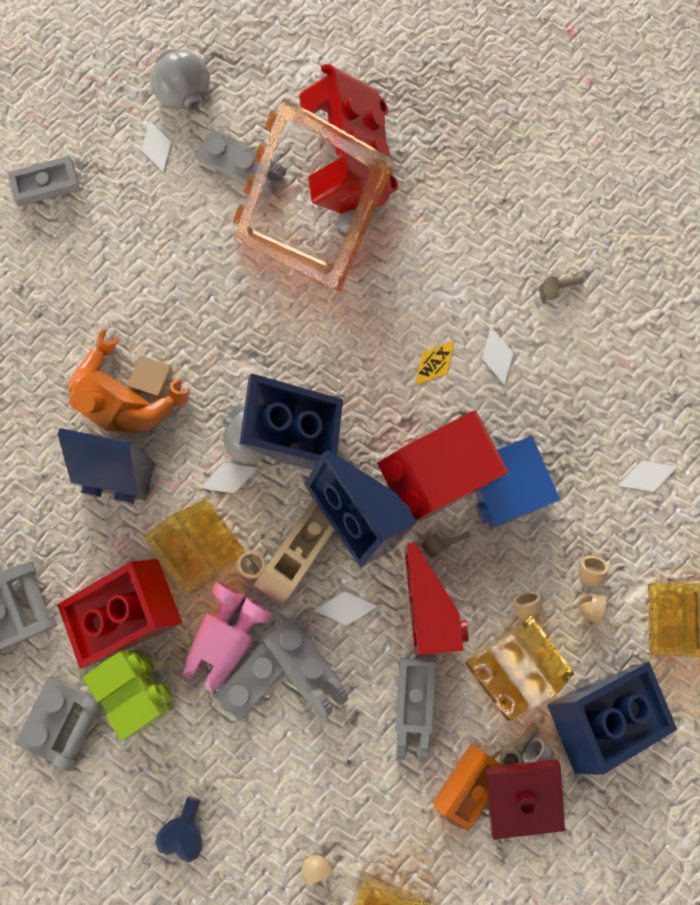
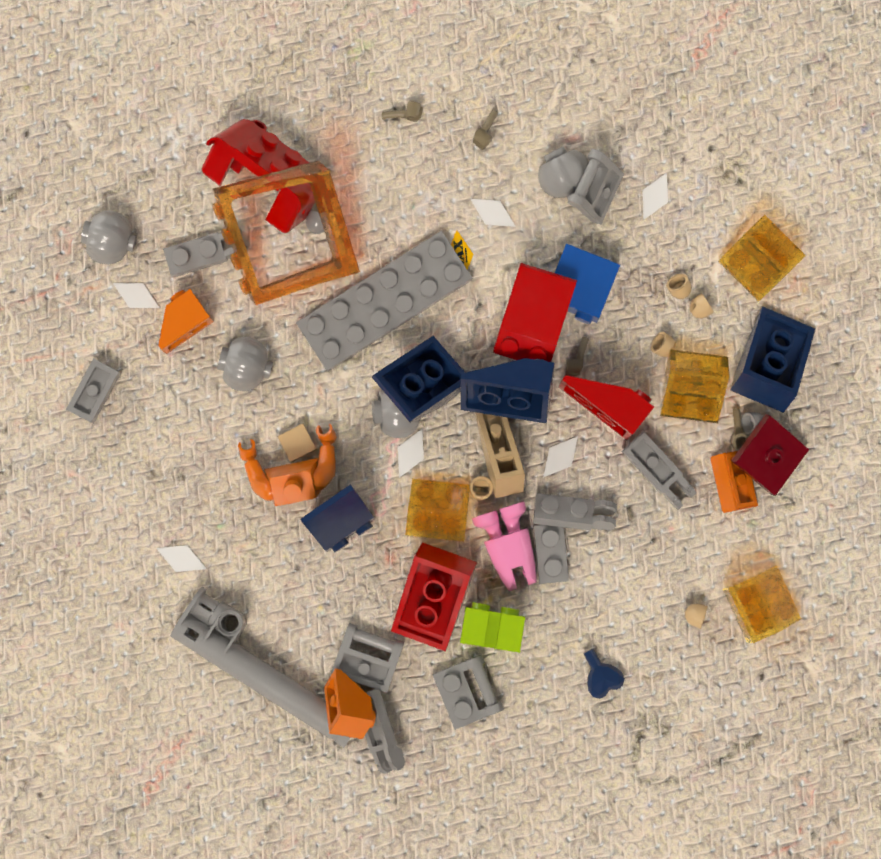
camera: 45 degrees left, 5 degrees up
none -> orange slope [158,289,214,354]
none -> light grey plant [217,337,273,392]
none -> light grey plate [296,230,473,372]
none -> dark tan hand [382,101,423,122]
none -> light grey plant [538,146,589,199]
none -> light grey plate [568,149,624,225]

